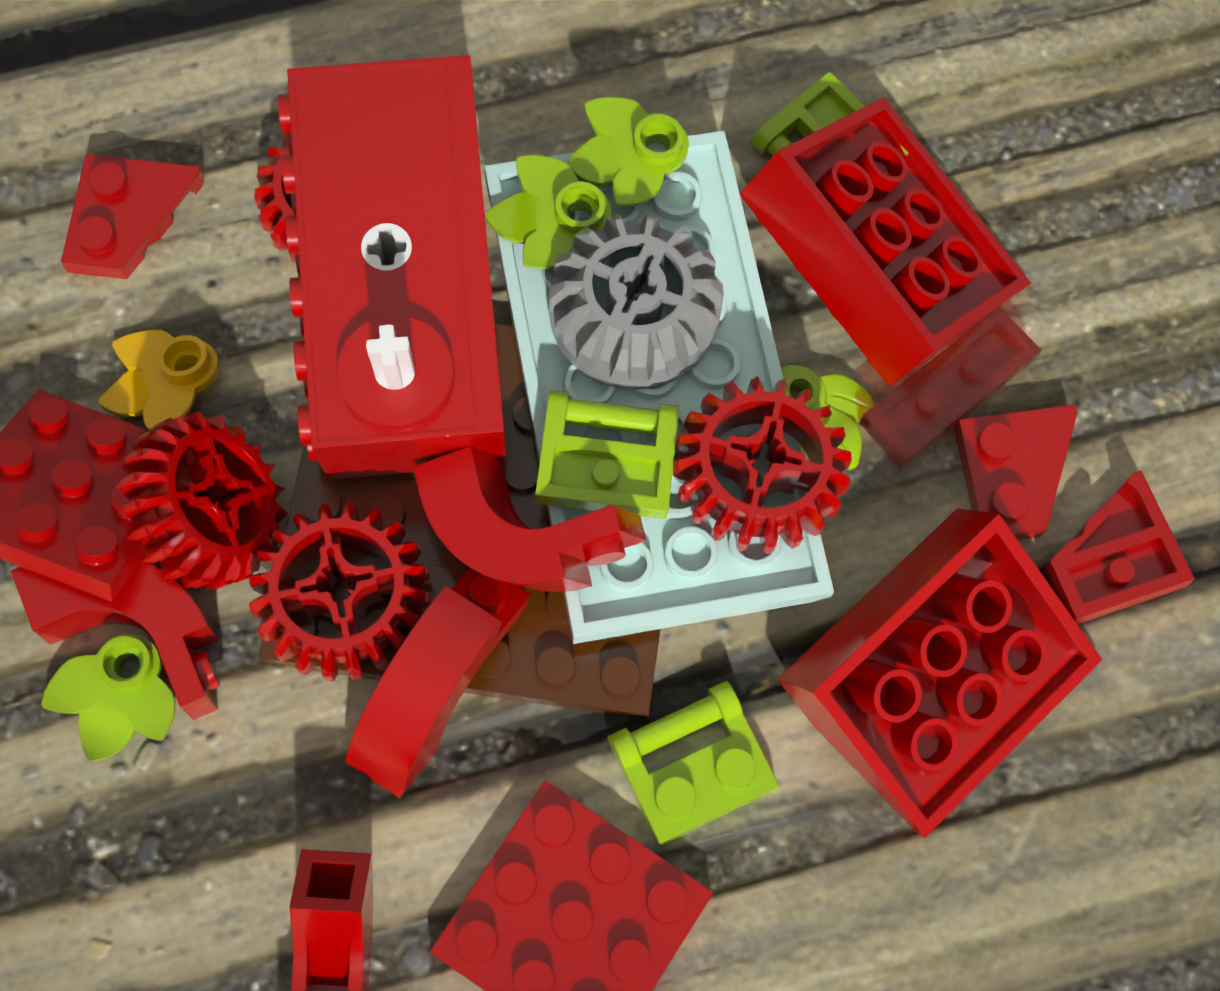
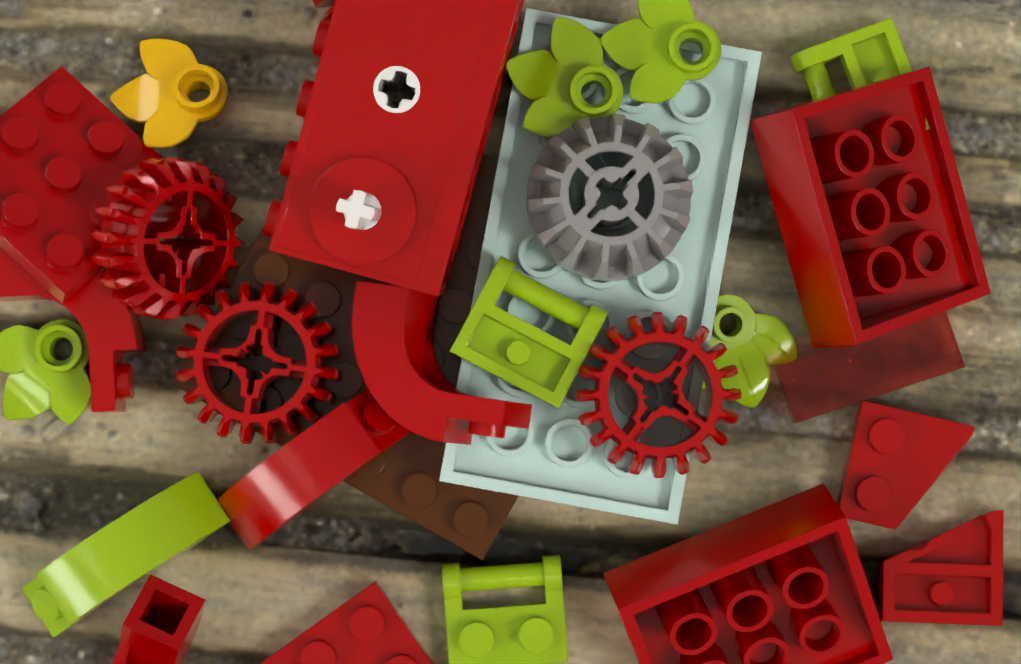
camera: 25 degrees right, 15 degrees up
none -> lime arch [22,471,230,638]

